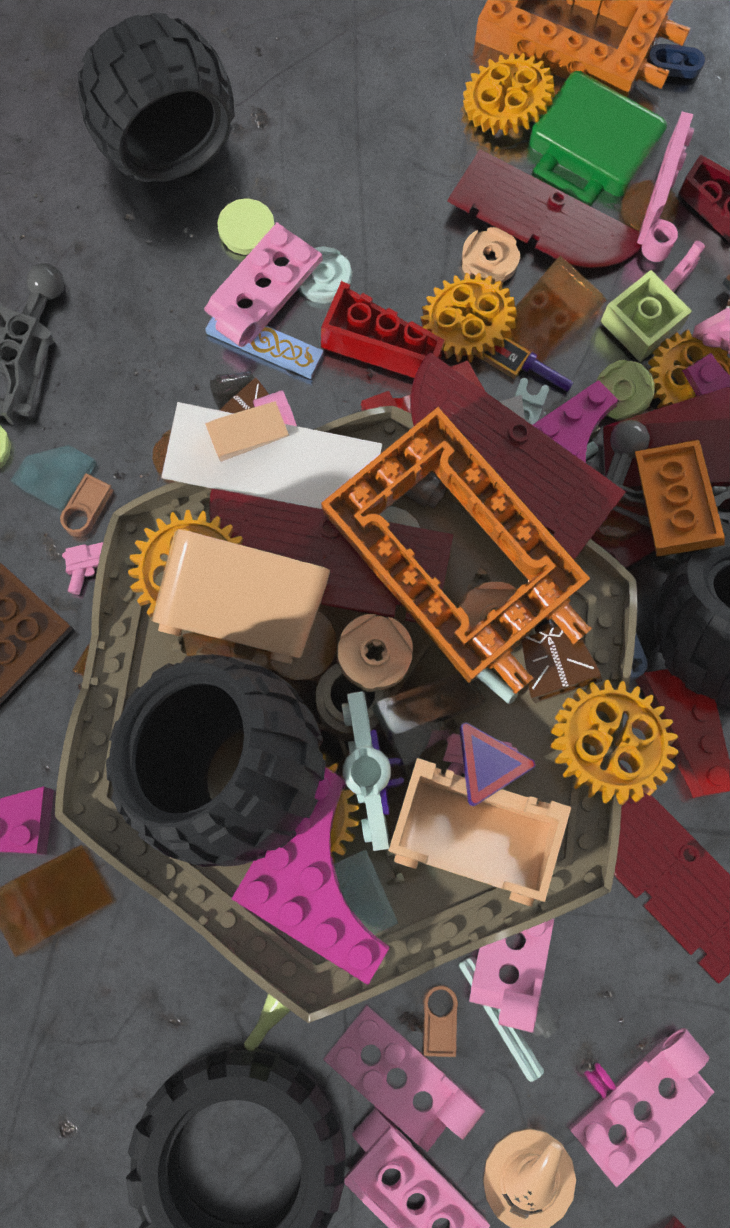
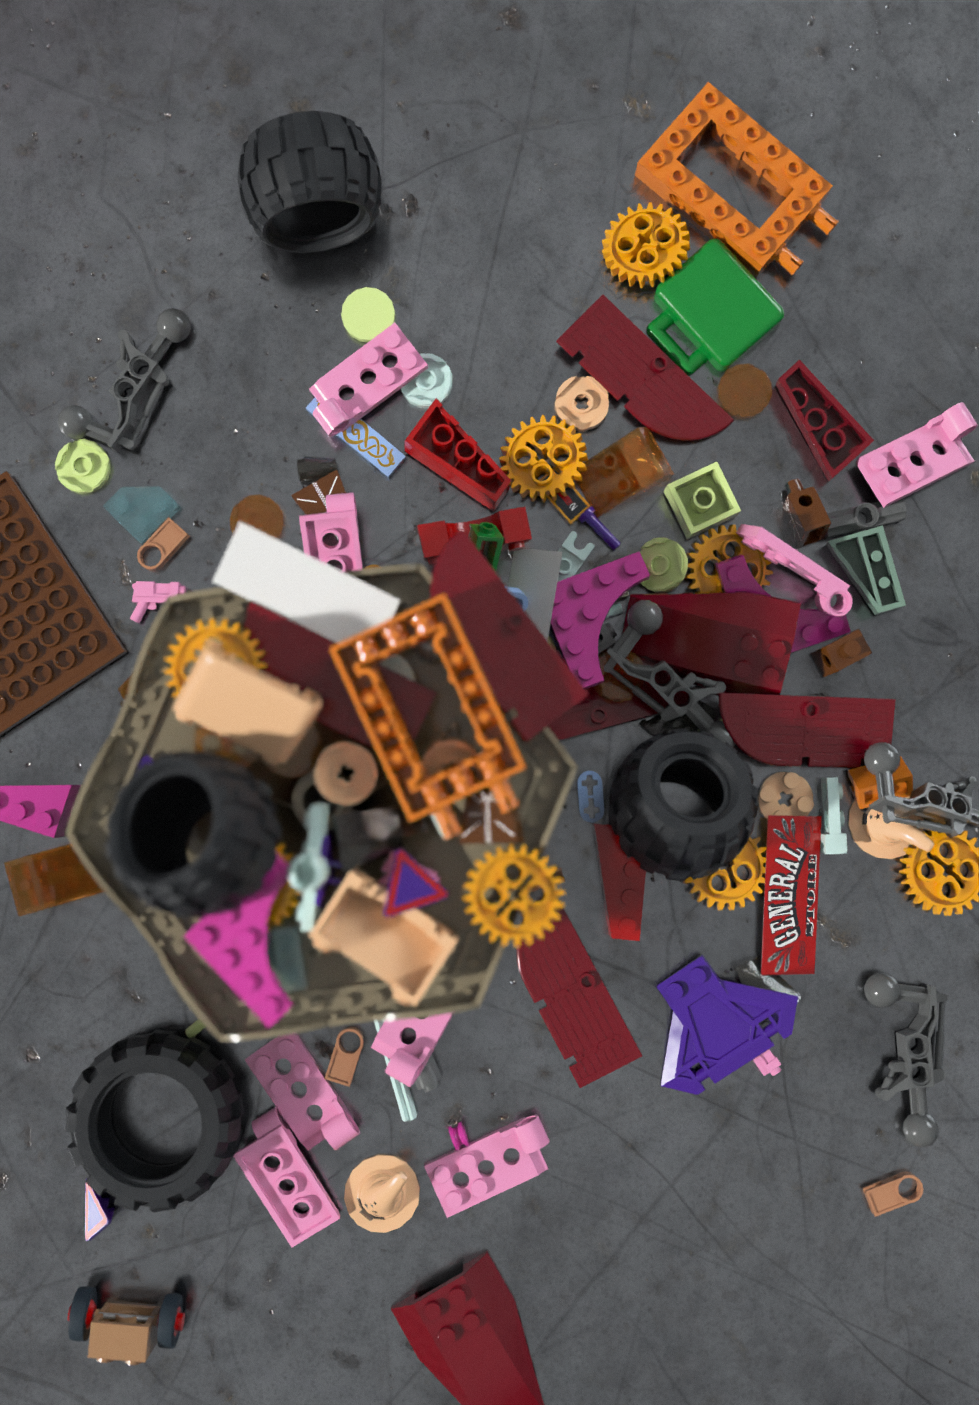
camera: 20 degrees right, 10 degrees up
light nougat slope [205,401,289,462] -> none
orange plate [635,440,725,557] -> none
bright pink hinge [637,111,694,262] -> none
dark blue plate [647,44,705,78] -> none
bright pink piece [663,241,705,292] -> none

